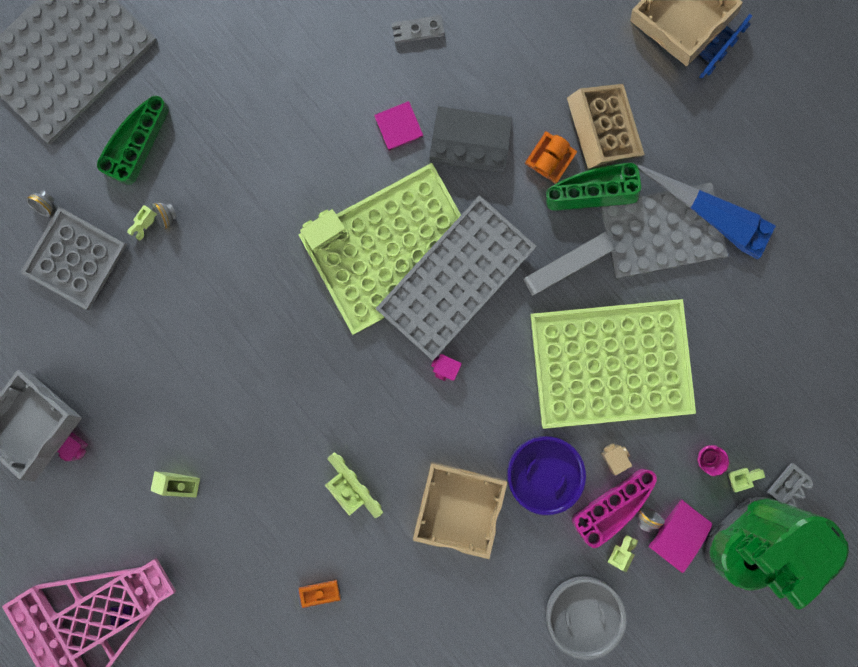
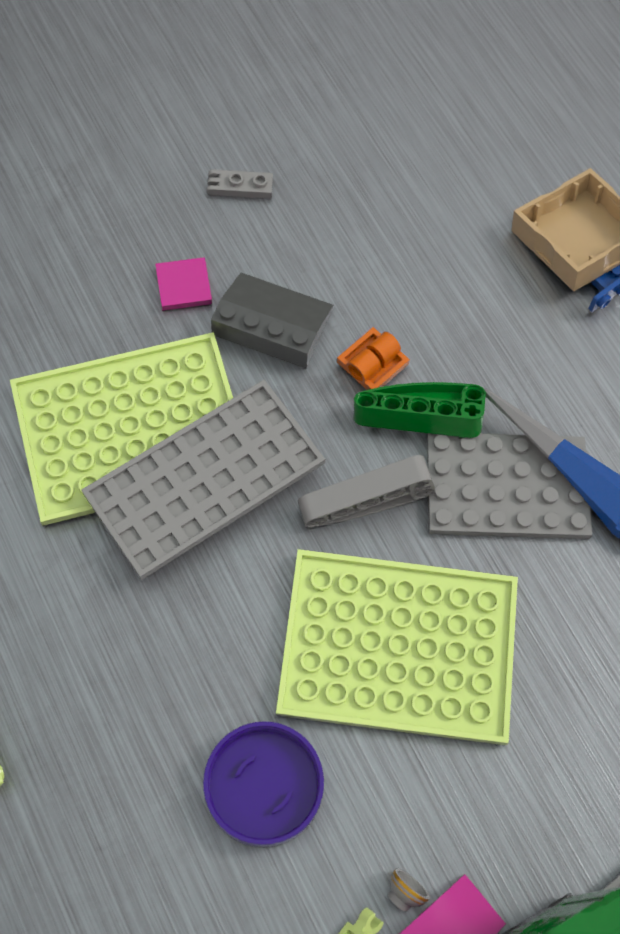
camera: 10 degrees right, 20 degrees down
yellowish green brick [300,209,347,252] -> none
tan tile [413,462,507,559] -> none
dark pink brick [431,354,462,381] -> none
tan slope [567,84,645,169] -> none
dark pink beam [572,469,657,548] -> none
tan brick [601,443,632,476] -> none
dark pink hair [697,445,730,476] -> none
yellowish green plate [727,468,765,493] -> none

